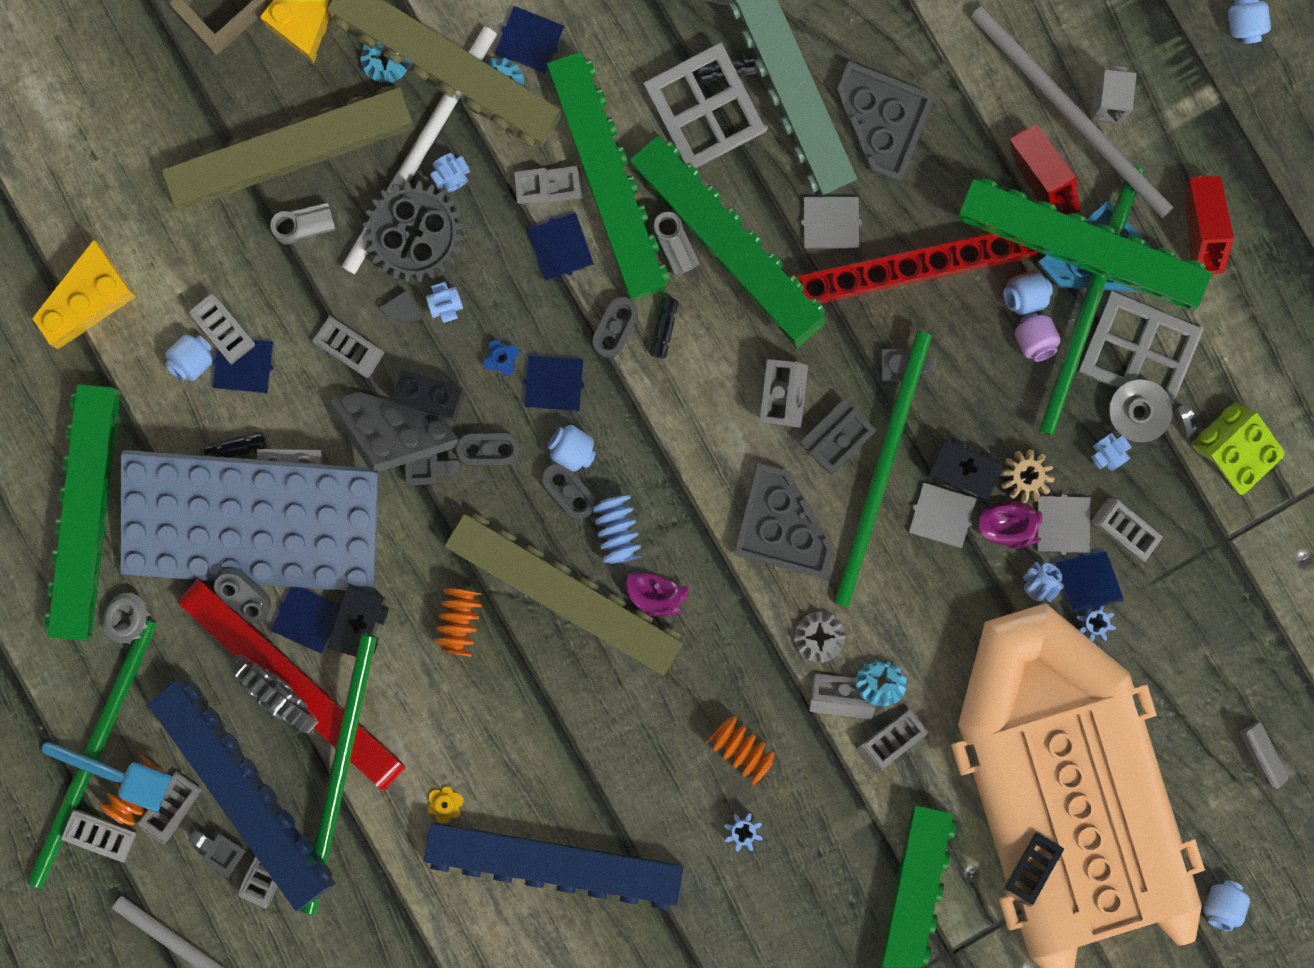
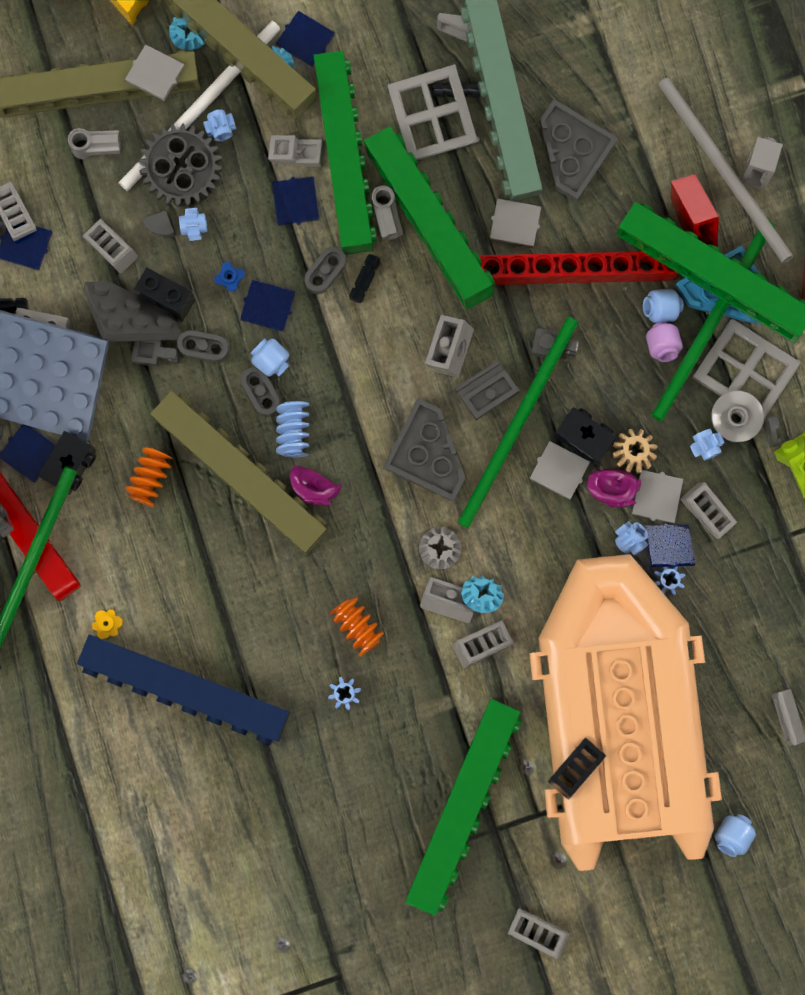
camera: 15 degrees right, 5 degrees down
none -> light grey piece [125,45,185,101]

